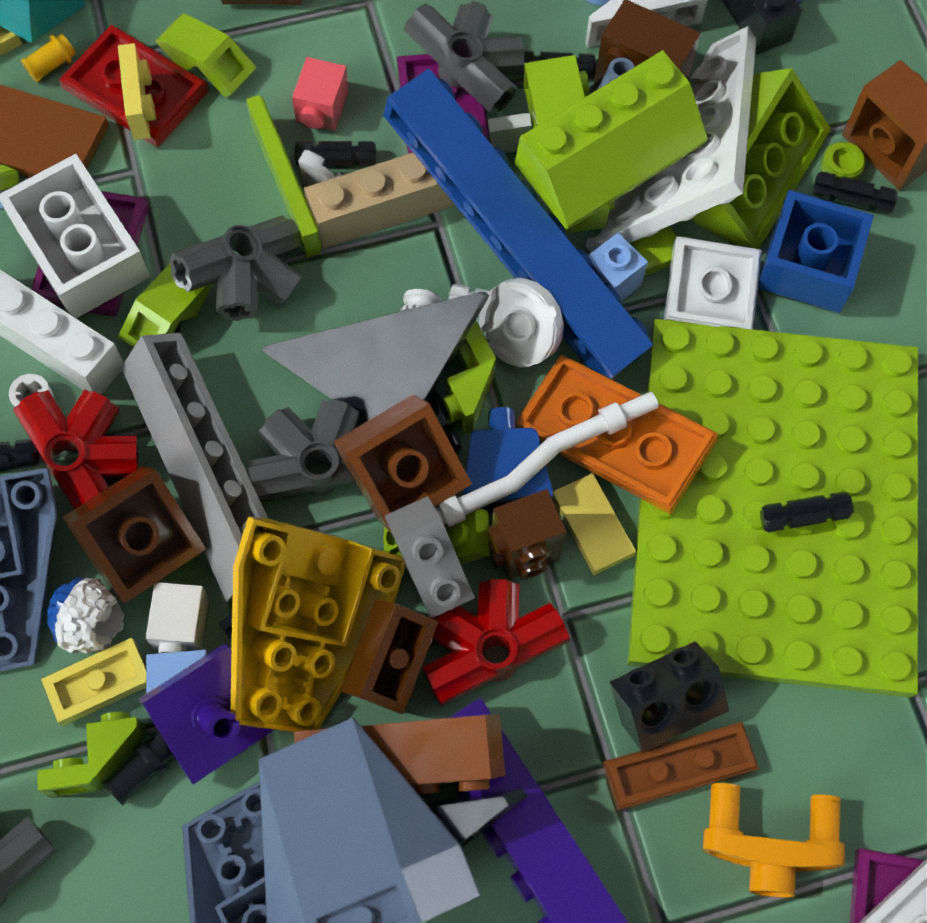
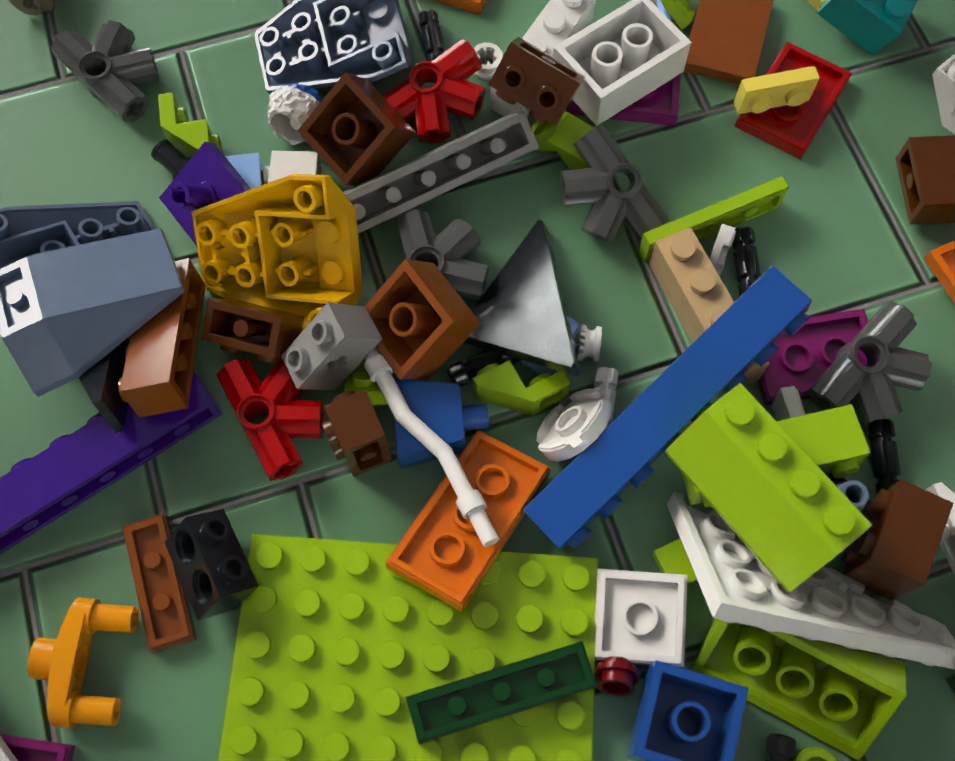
camera: 90 degrees right, 0 degrees up
yellow pin [20,33,76,83] -> none
light yellow plate [41,637,147,726] -> none
lime slope [155,13,257,97] -> none
coral brick [292,57,349,131] -> none
light yellow tile [552,473,636,576] -> none
light blue brick [588,233,648,302] -> none
black axle [760,491,854,532] -> none
none -> dark green tile [406,641,598,745]
none -> reddish brown brick [488,37,585,125]
none -> dark red plate [594,656,640,696]

